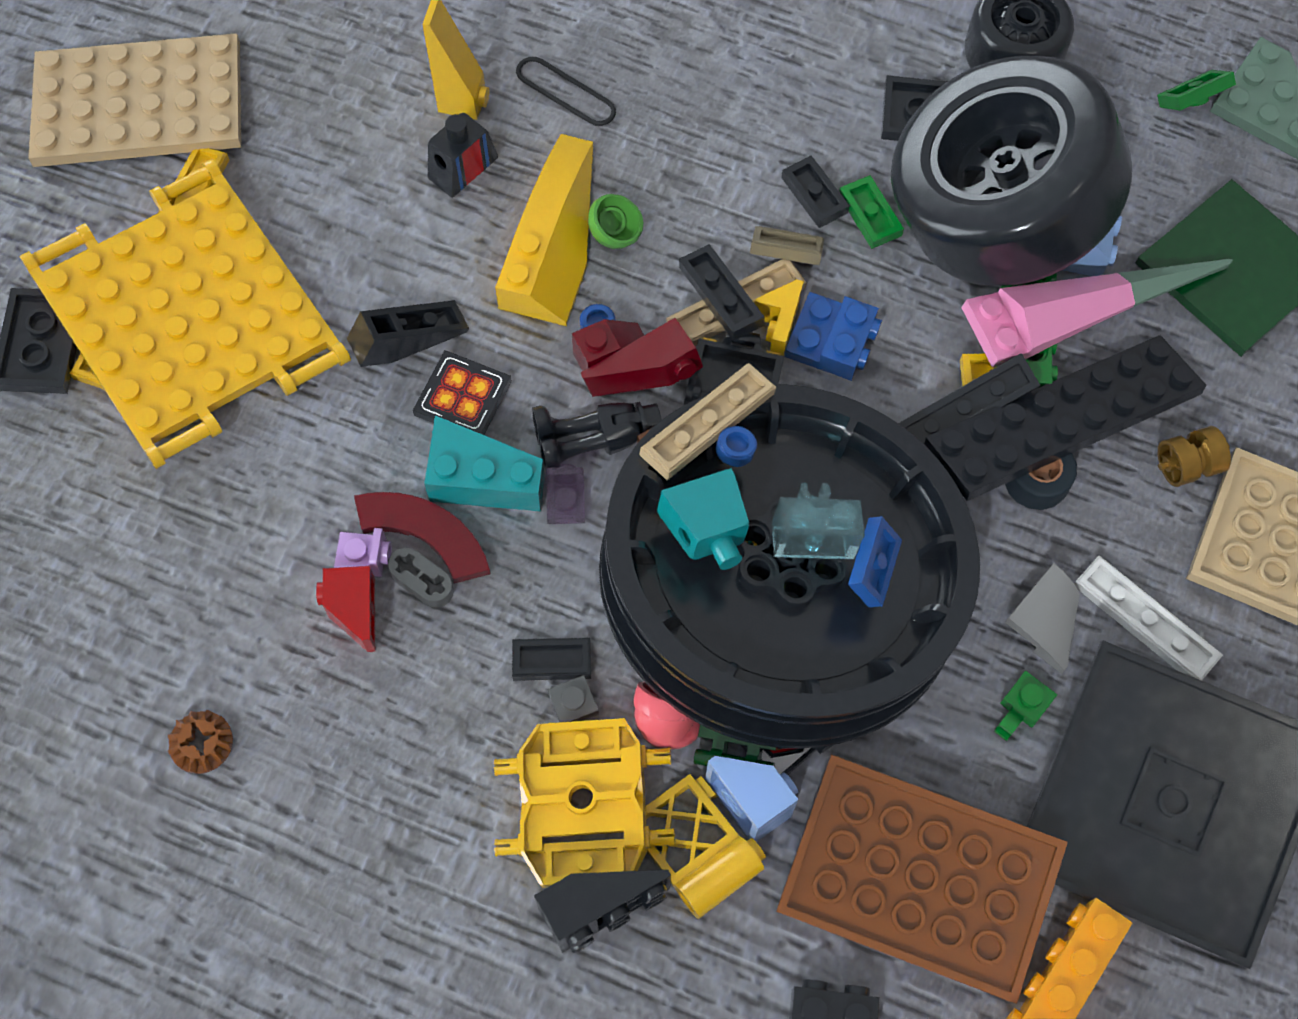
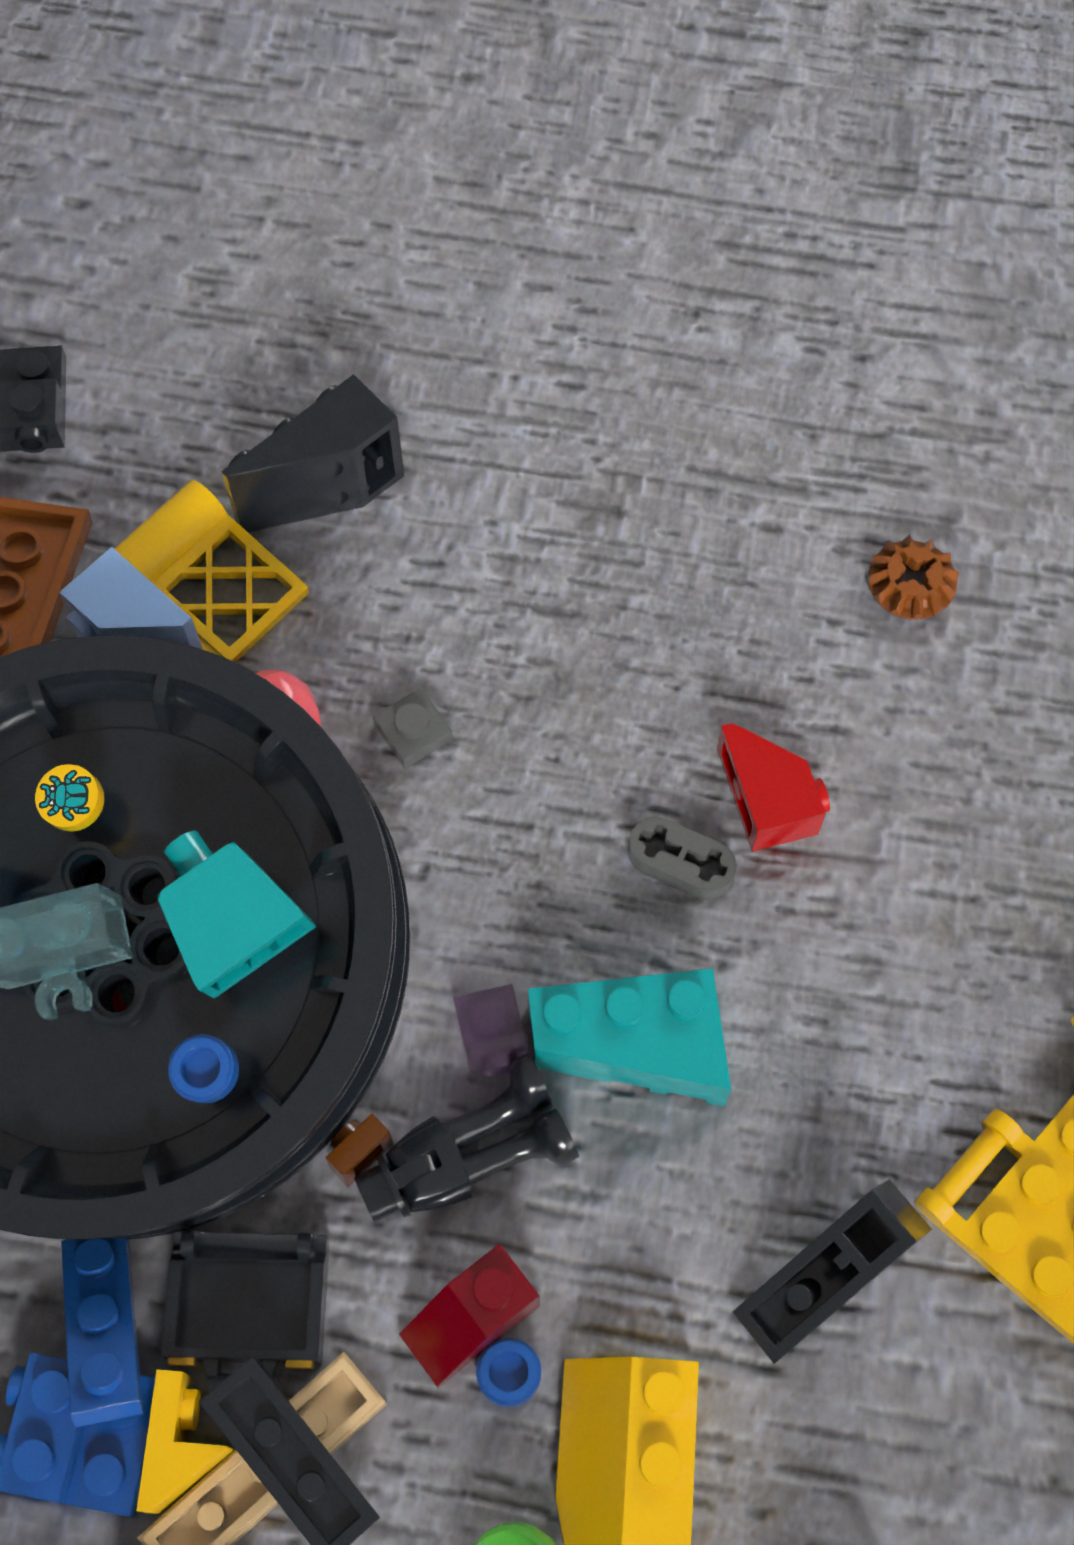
camera: 170 degrees right, 0 degrees up
lavender bracket [334,528,392,577] -> none
dark red tile [354,492,491,584] -> none
tile [413,350,512,435] -> none
yellow piece [494,718,675,888] -> none
black tile [512,638,591,681] -> none
dark red slope [580,318,703,397] -> none
tan tile [639,363,776,480] -> none
none -> tile [35,764,104,832]
none -> blue plate [61,1238,143,1428]

